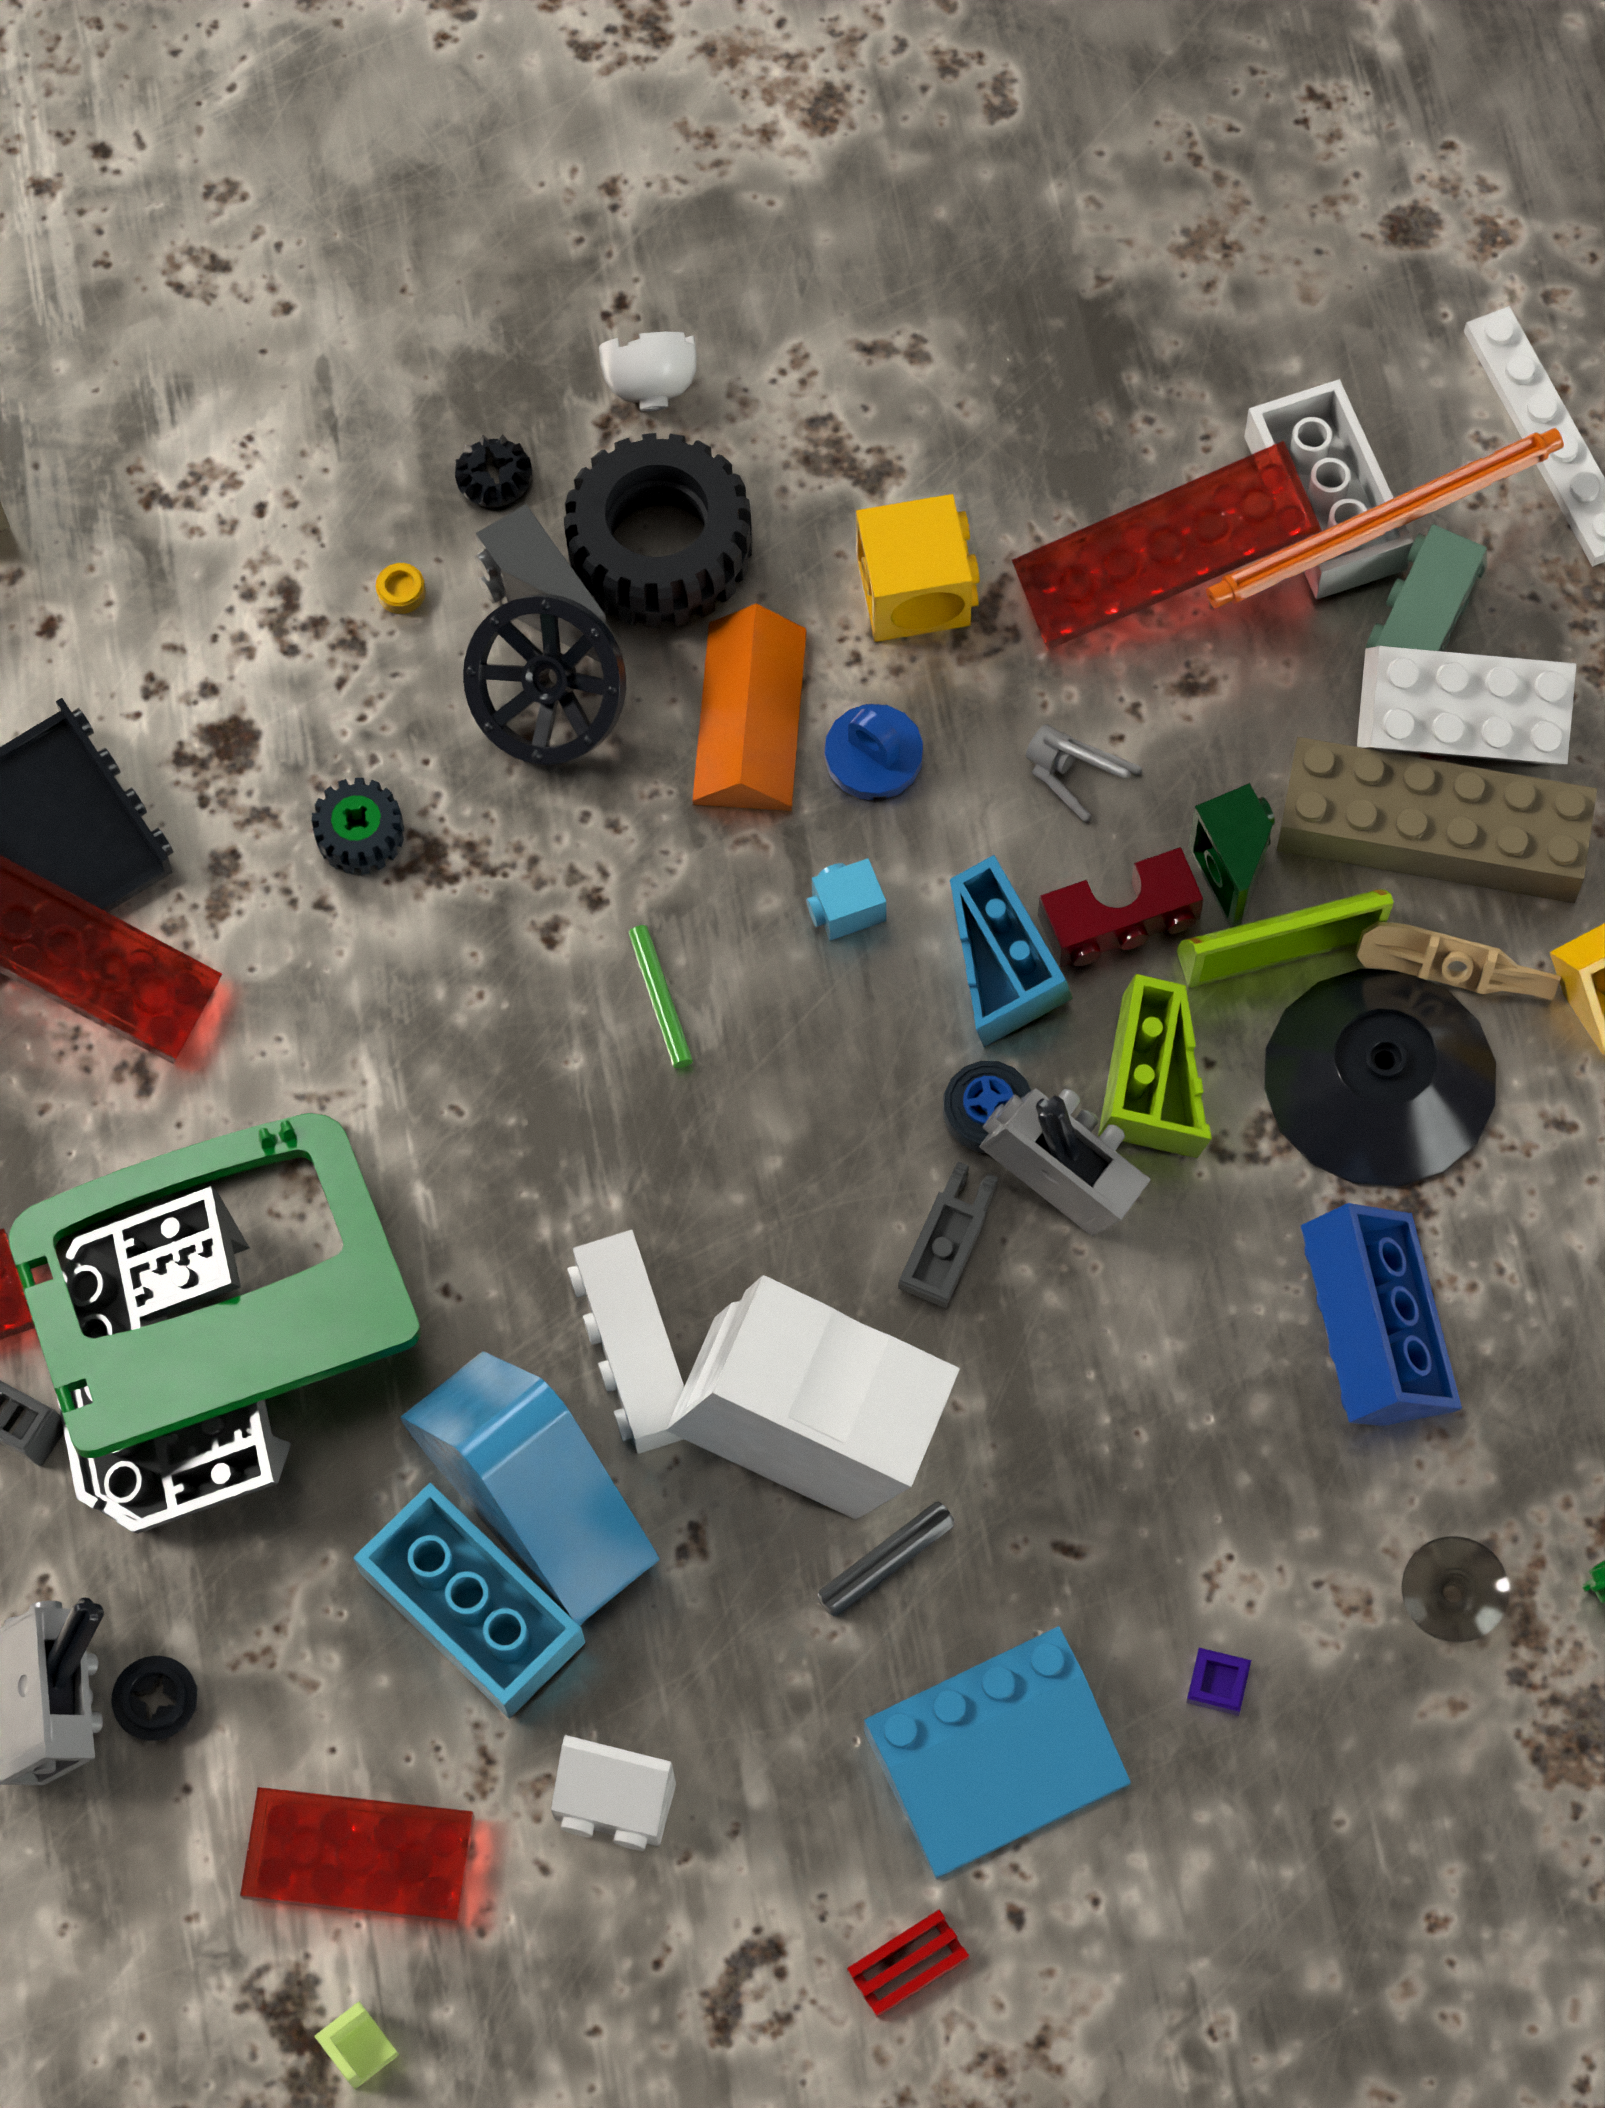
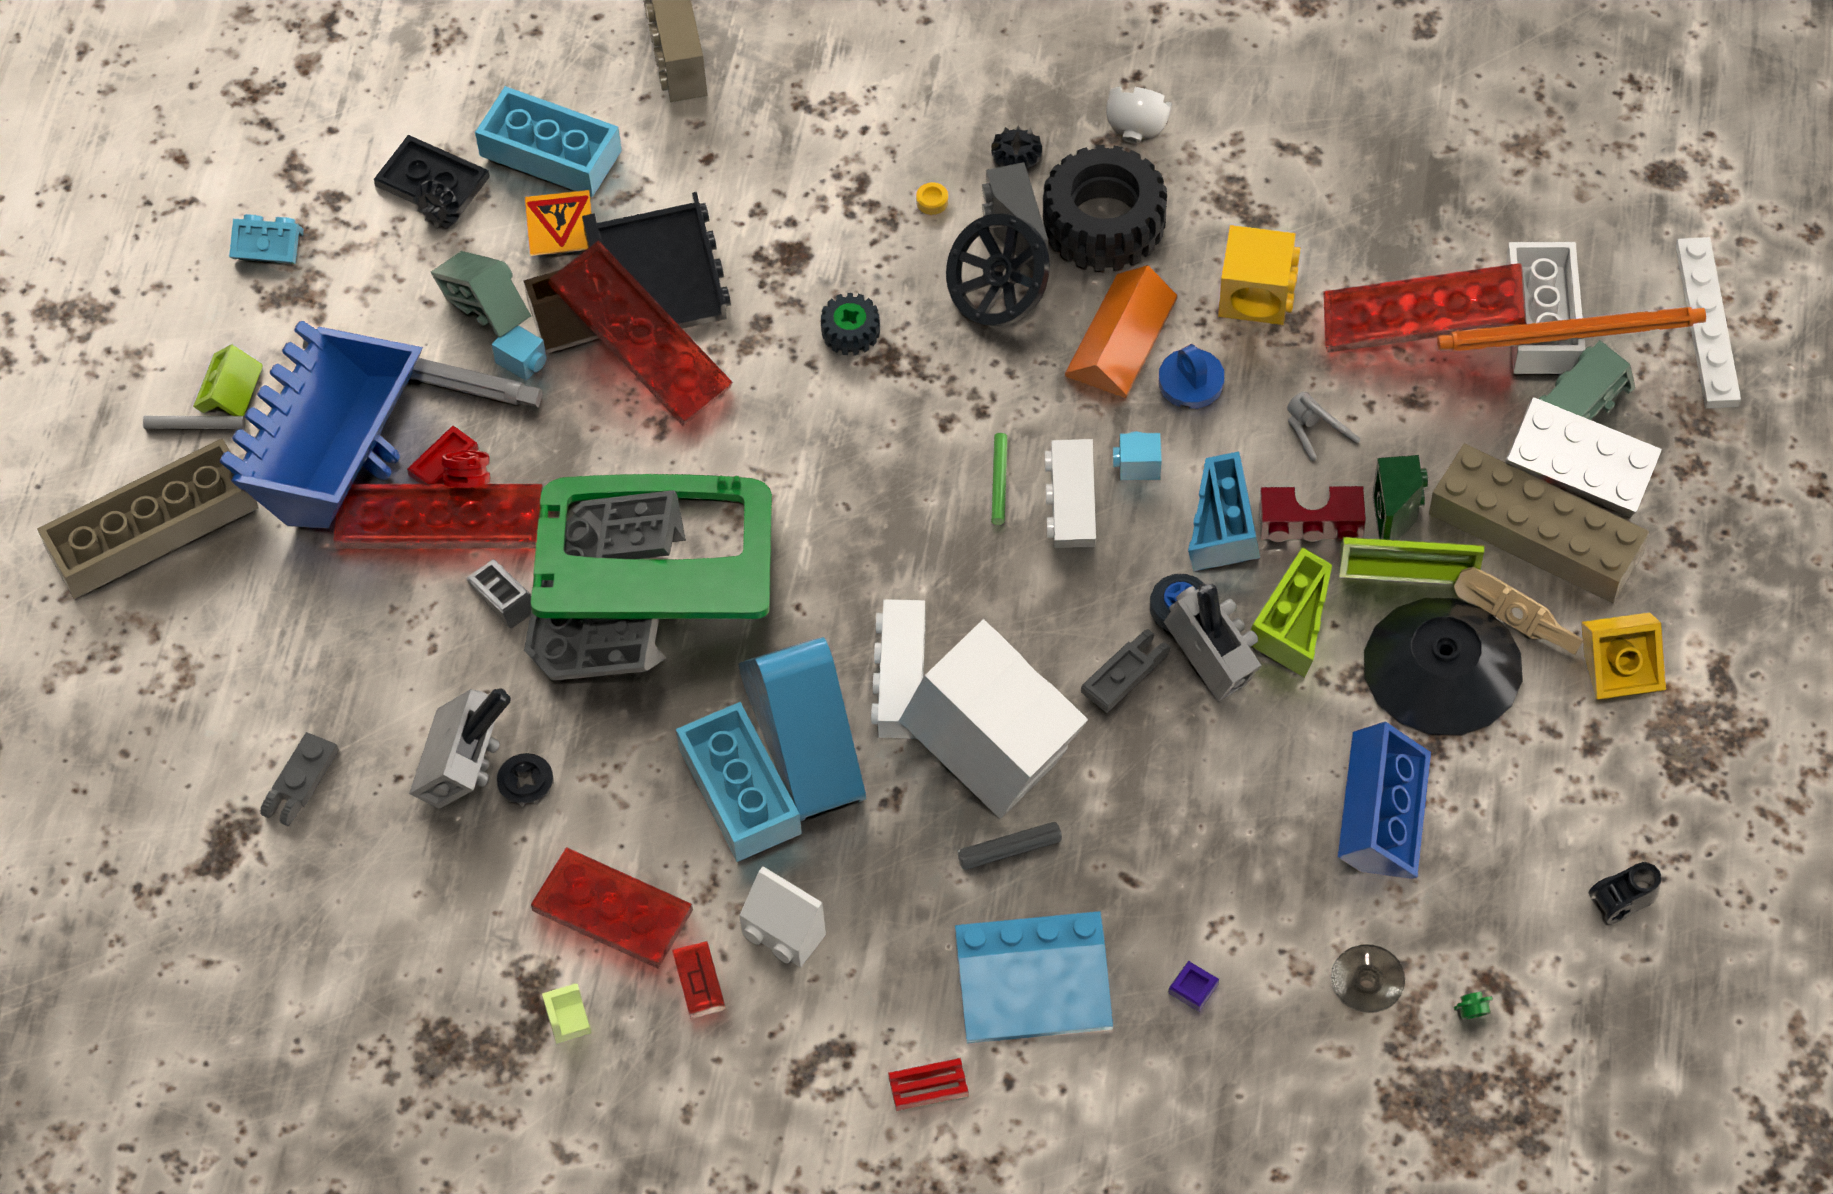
camera: 20 degrees right, 10 degrees down
none -> clear red tile [672,941,726,1019]
none -> white wedge [1045,439,1096,548]

